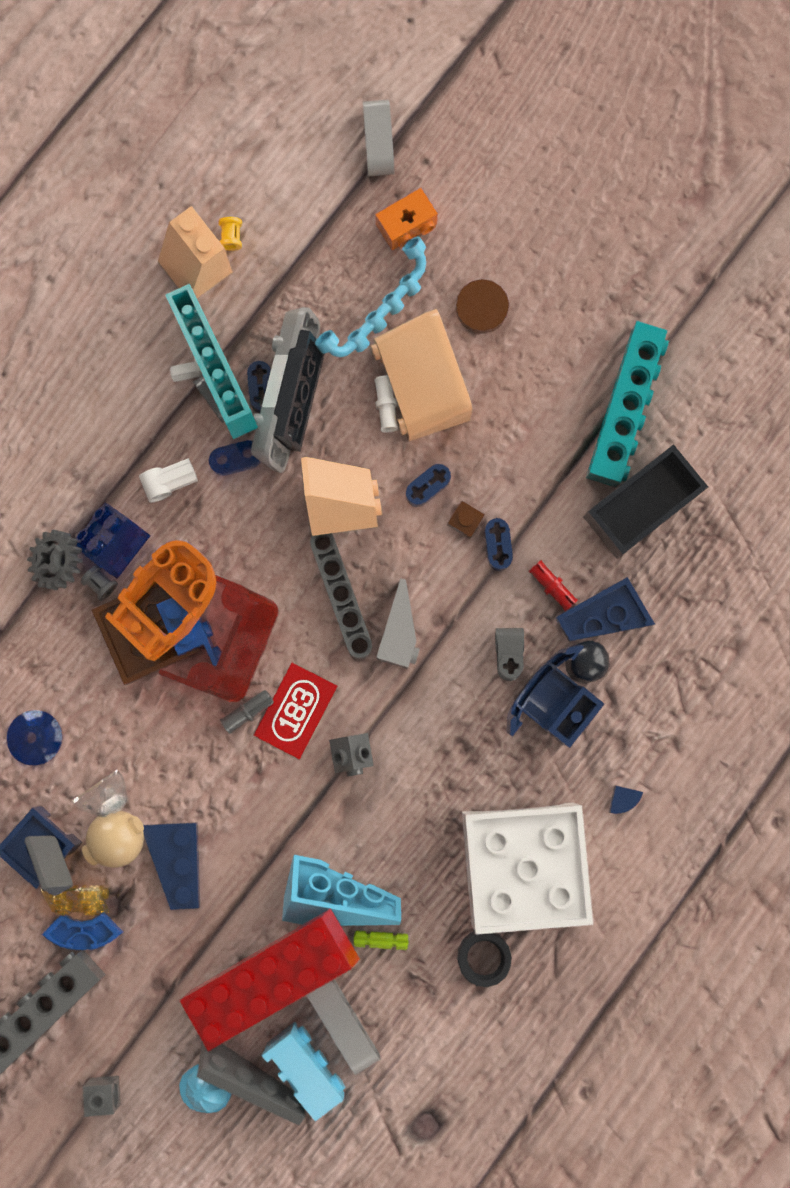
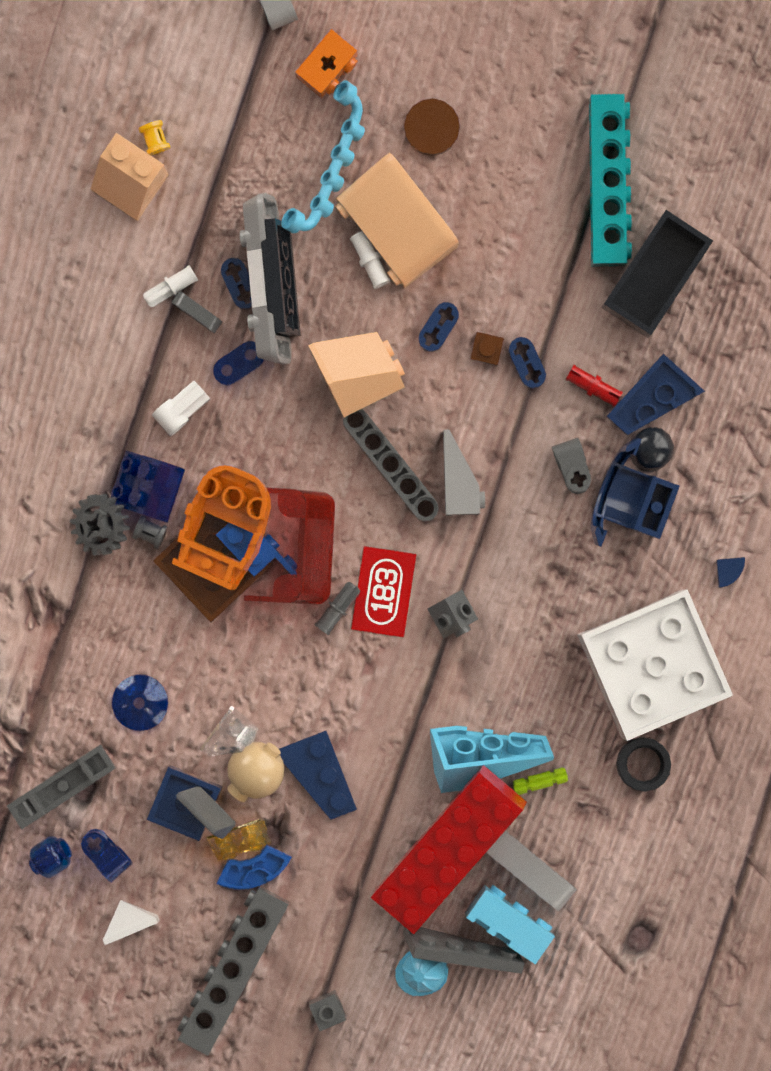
camera: 20 degrees left, 5 degrees up
teal brick [165,283,258,439] -> none

